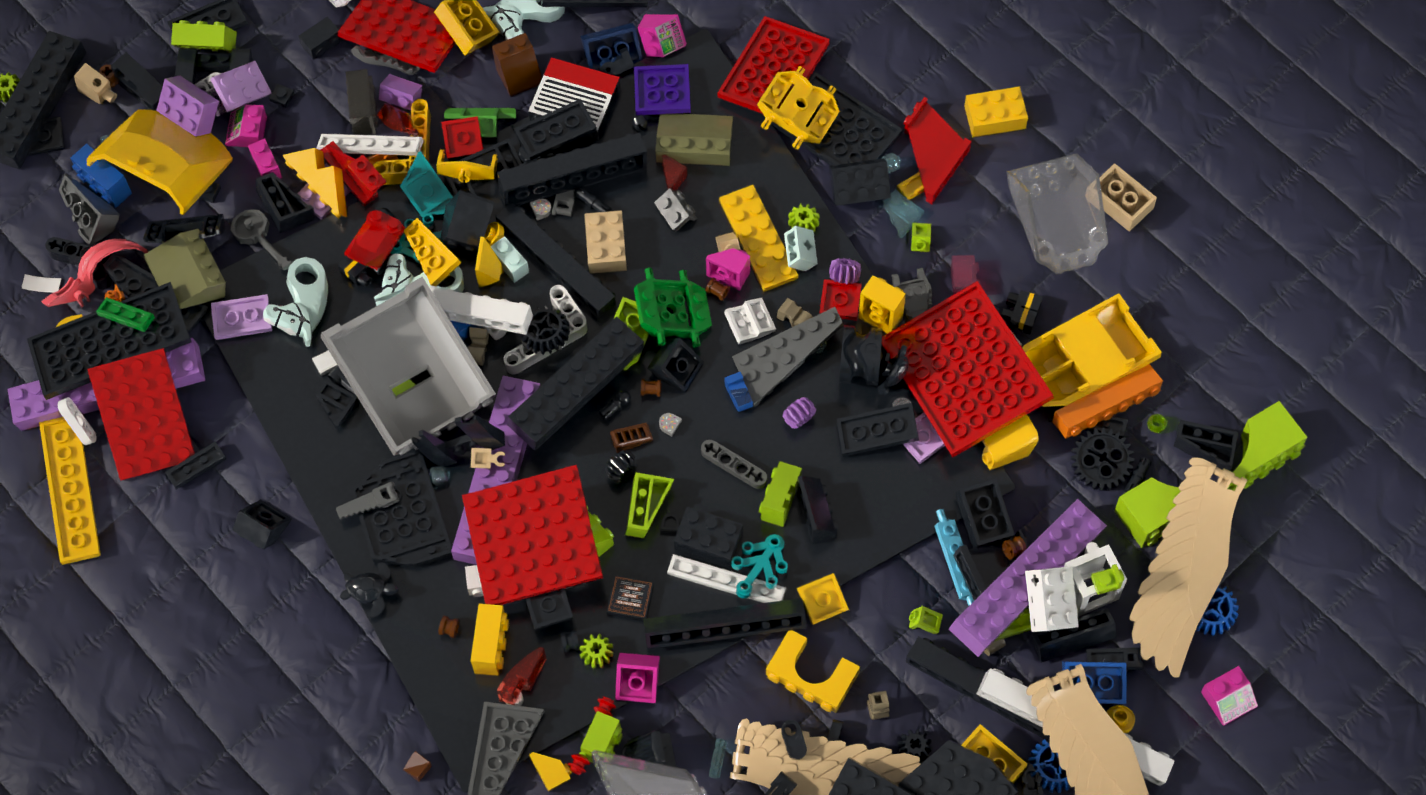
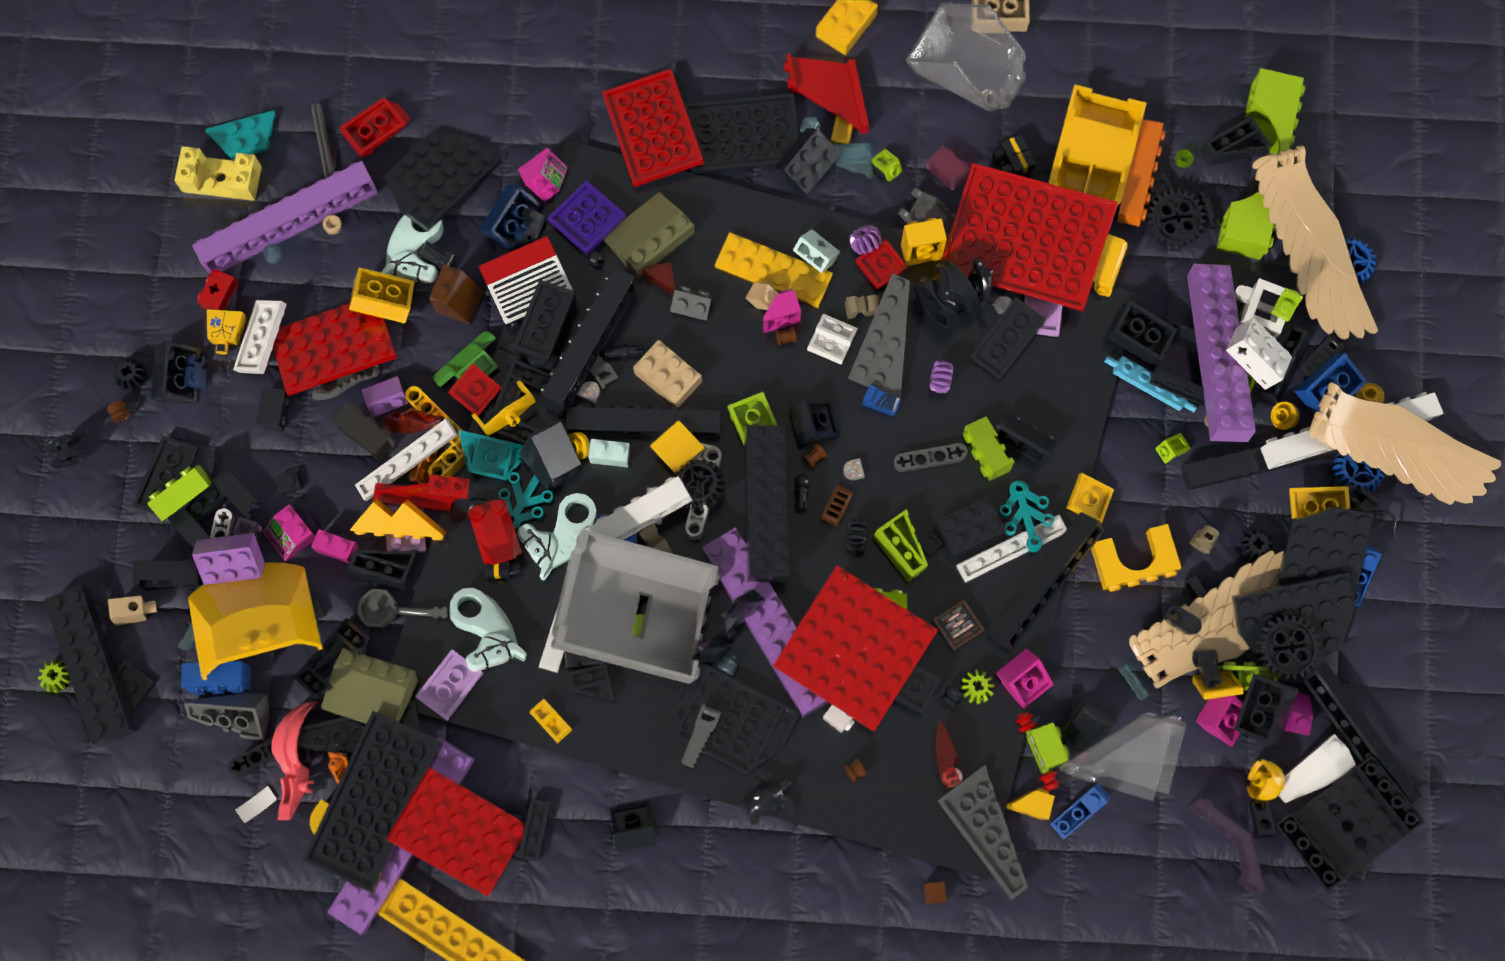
camera: 45 degrees left, 10 degrees up
white beam [58,397,96,445] -> none
green tile [96,297,155,332] -> none
reddish brown bush [99,65,118,88] -> none
lavender plate [210,61,272,112] -> none
yellow wing [403,218,461,287] -> none
tan plate [471,448,505,468] -> none
yellow brick [471,604,509,676] -> none
yellow slope [475,237,504,287] -> none
green piece [634,268,712,347] -> none
yellow piece [757,66,840,149] -> none
lime gear [788,203,820,232] -> none
reddish brown wheel [1002,536,1027,559] -> none
dark pink slope [1201,666,1258,726] -> none
none -> black piece [417,241,457,272]
none -> yellow slope [529,699,572,743]
none -> yellow tile [650,420,705,475]
none -> yellow plate [1271,402,1300,430]

